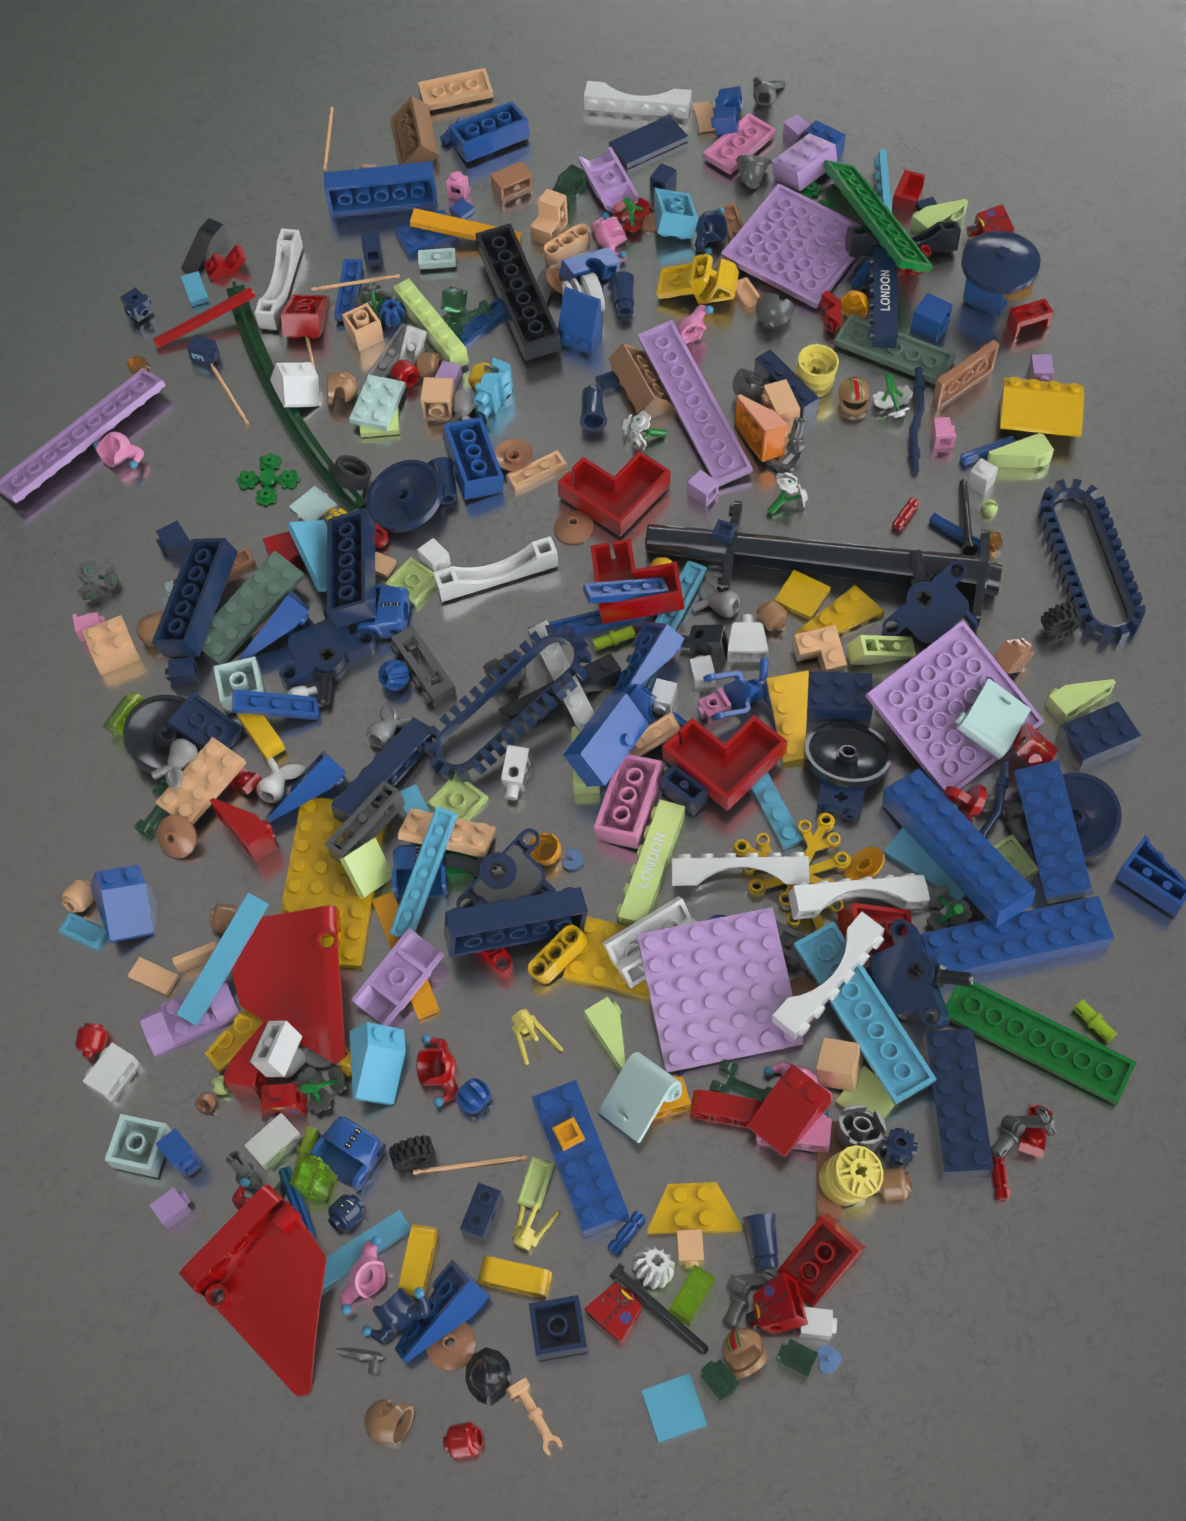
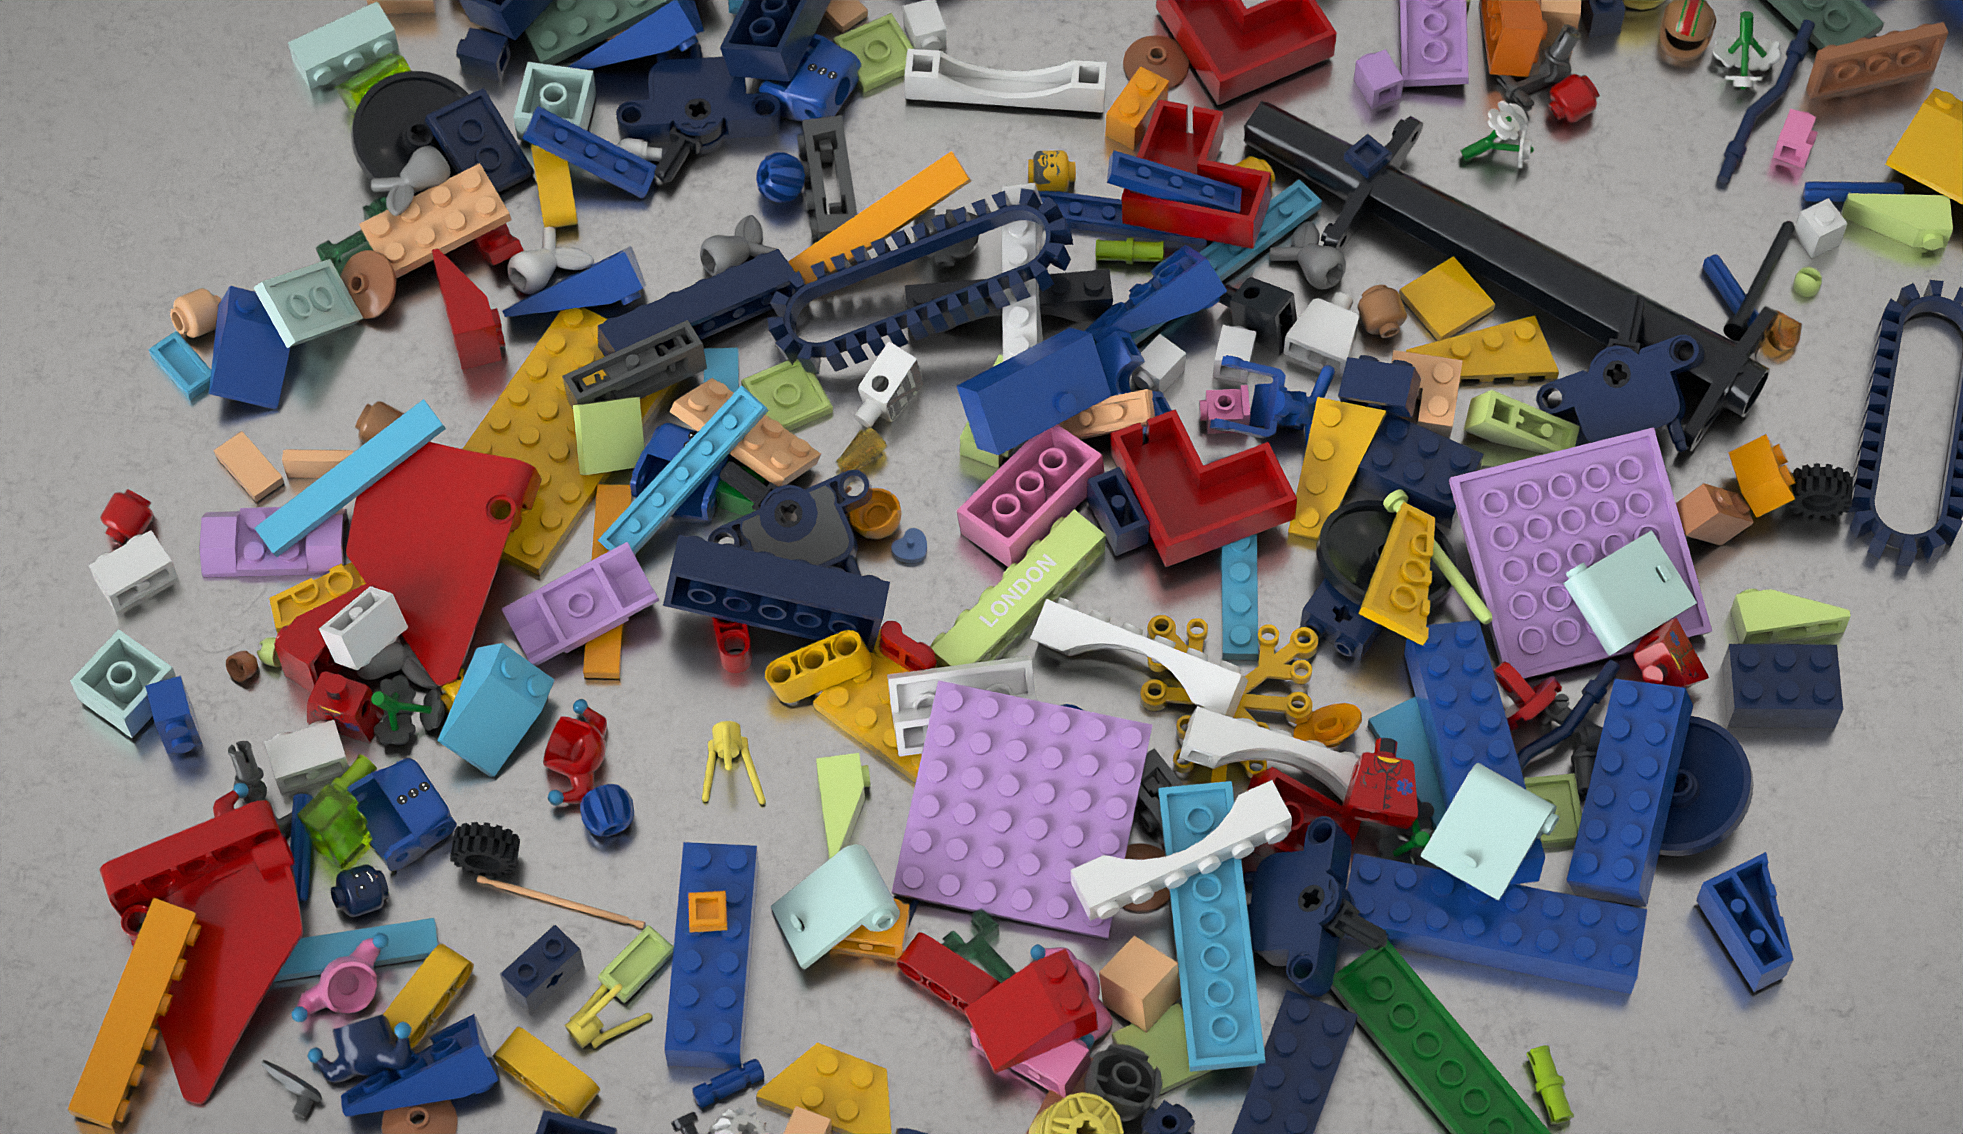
camera: 20 degrees right, 0 degrees up
lavender brick [149,1187,193,1230] -> none
red axle [892,497,919,531] -> none
none -> light orange brick [68,898,201,1129]
none -> light aqua plate [254,259,363,348]
none -> light aqua brick [288,2,399,90]
none -> light orange tile [788,151,972,284]
none -> clear yellow cone [835,426,887,472]
none -> red plate [879,621,937,671]
none -> yellow head [1028,150,1076,192]
none -> light orange brick [1105,66,1169,150]
none -> dark blue brick [1338,355,1421,418]
none -> red torso [1340,738,1418,829]
none -> yellow wing [1358,502,1435,646]
none -> yellowish green bar [1383,489,1493,624]
none -> light aqua door [1421,763,1559,901]
none -> red head [1548,74,1600,123]
none -> light orange brick [1728,434,1796,517]

